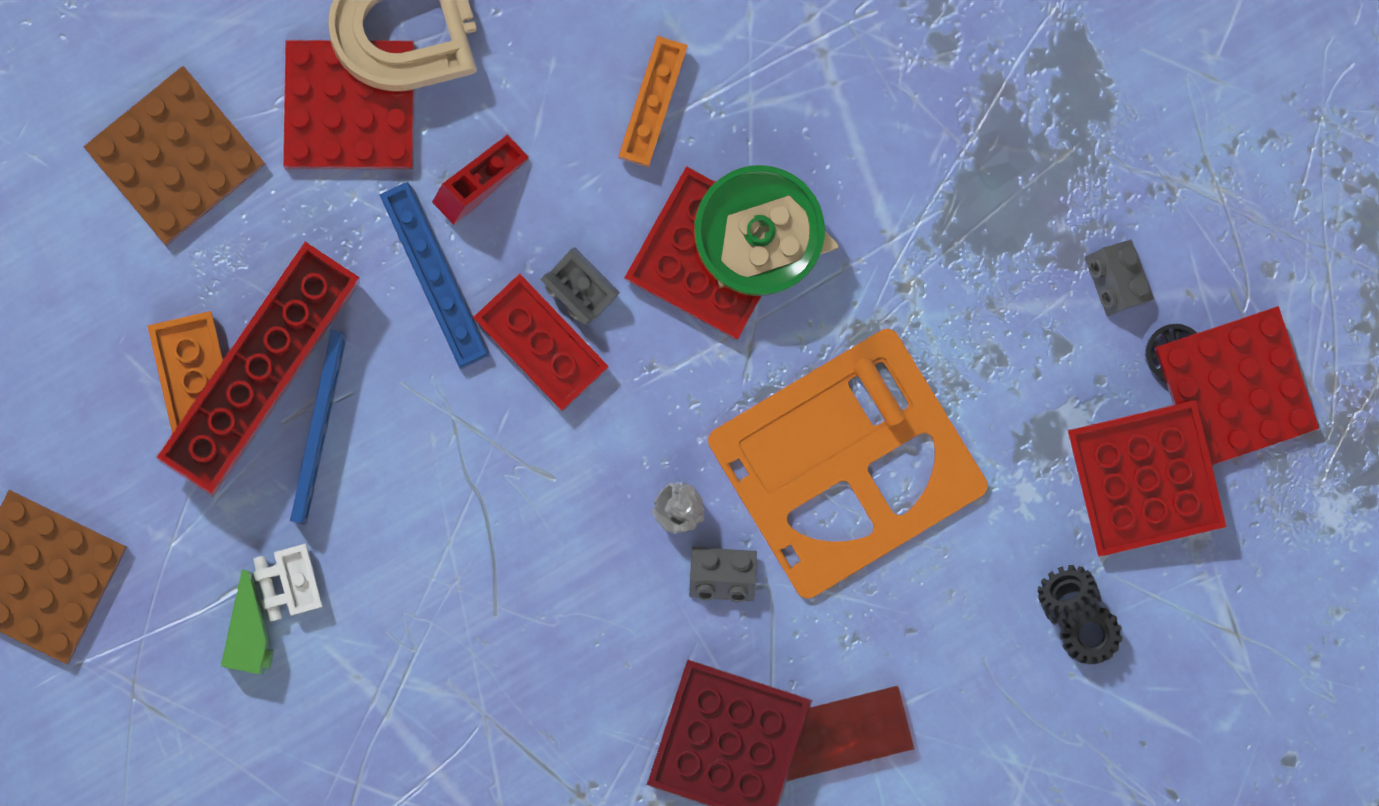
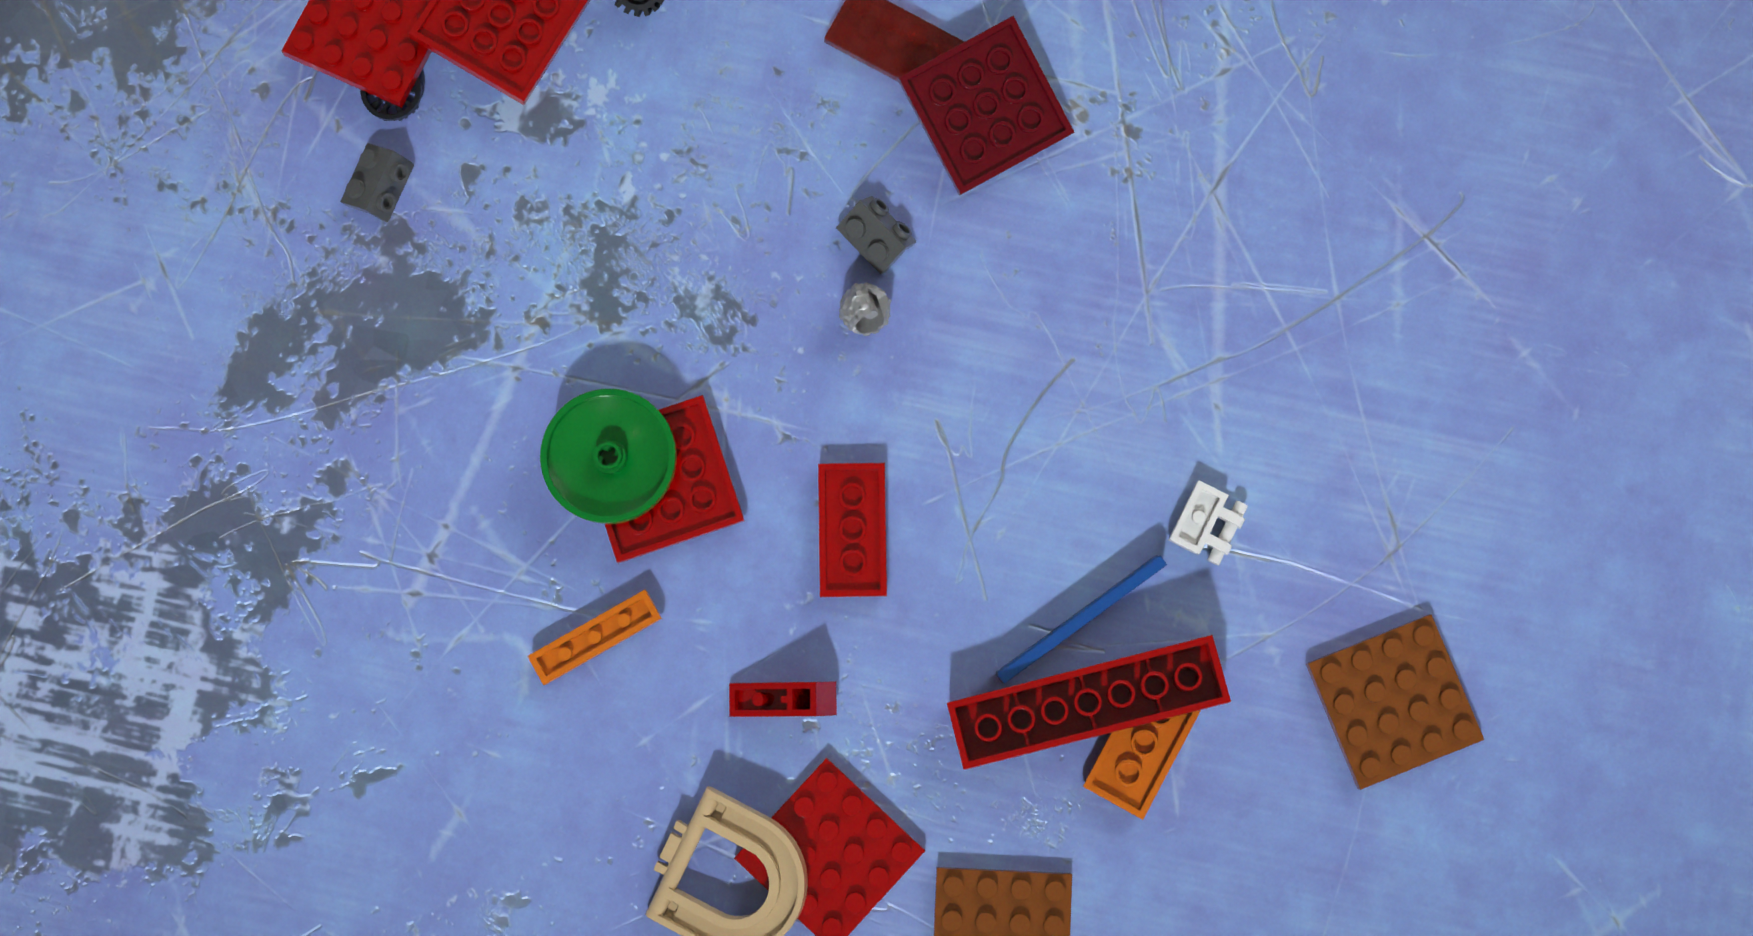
camera: 135 degrees left, 0 degrees up
bright green slope [221,570,274,675] -> none
blue tile [379,181,489,369] -> none
dark grey bracket [541,247,620,325] -> none
orange door [708,329,988,599] -> none
tan wing [718,196,839,288] -> none

